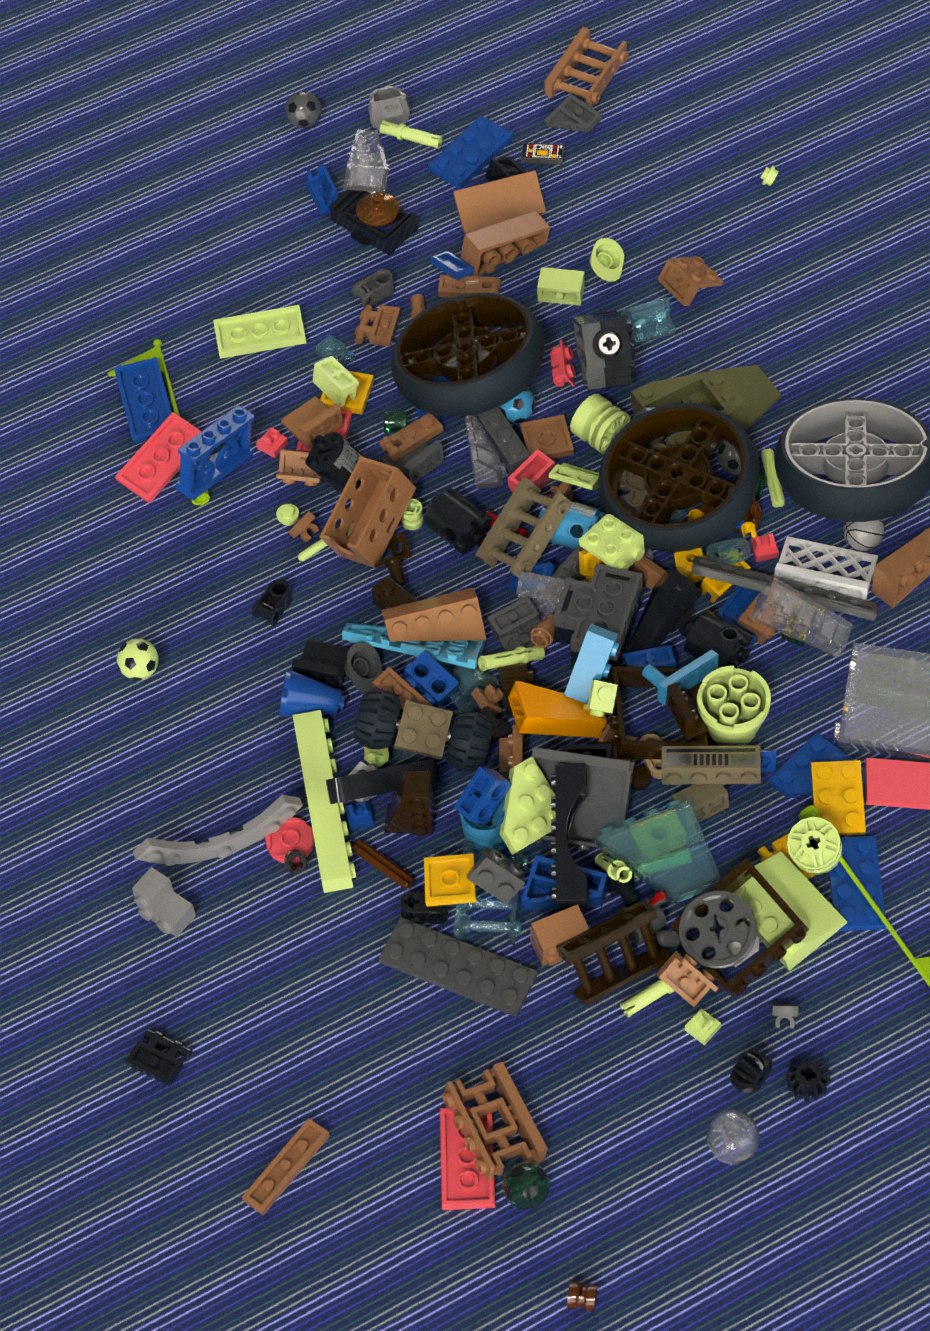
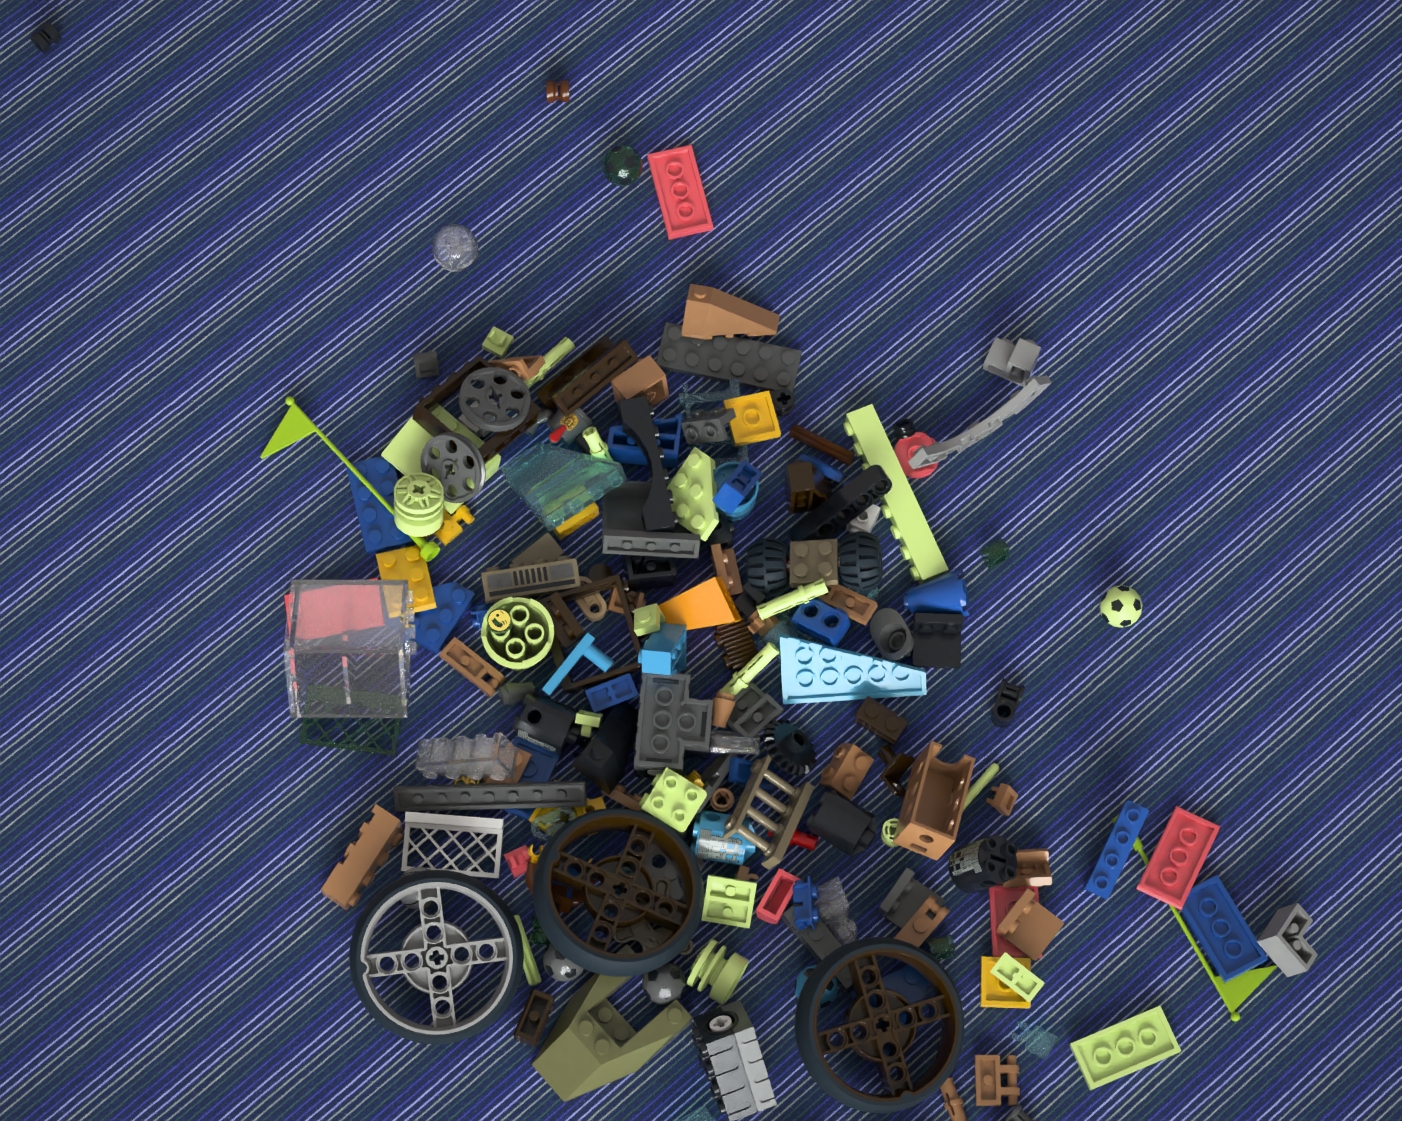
camera: 160 degrees right, 15 degrees up
black plate [125,1028,193,1086] -> none
medium nougat plate [242,1118,330,1216] -> none
coral tile [256,427,288,458] -> none
yellowish green plate [276,504,299,526] -> none
medium nougat wedge [381,588,486,641] -> none
medium nougat fence [442,1062,548,1181] -> none
medium nougat plate [520,414,574,459] -> none
coral hinge [550,340,576,387] -> none
black gear [730,1048,772,1095] -> none
black gear [786,1056,831,1102] -> none
none -> dark grey wedge [421,432,486,503]
none -> medium nougat plate [439,637,506,698]
none -> tile [487,609,512,634]
none -> dark brown brick [513,988,555,1047]
none -> yellowish green tile [575,710,603,737]
none -> medium nougat wedge [681,284,780,340]
none -> medium nougat cone [710,788,734,813]
none -> yellowish green pin [756,578,829,620]
none -> black gear [763,718,817,776]
none -> blue hinge [792,876,820,931]
none -> blue tile [798,453,846,482]
none -> medium nougat bracket [819,743,874,800]
none -> brick [980,538,1009,569]
none -> light grey brick [1257,903,1318,977]

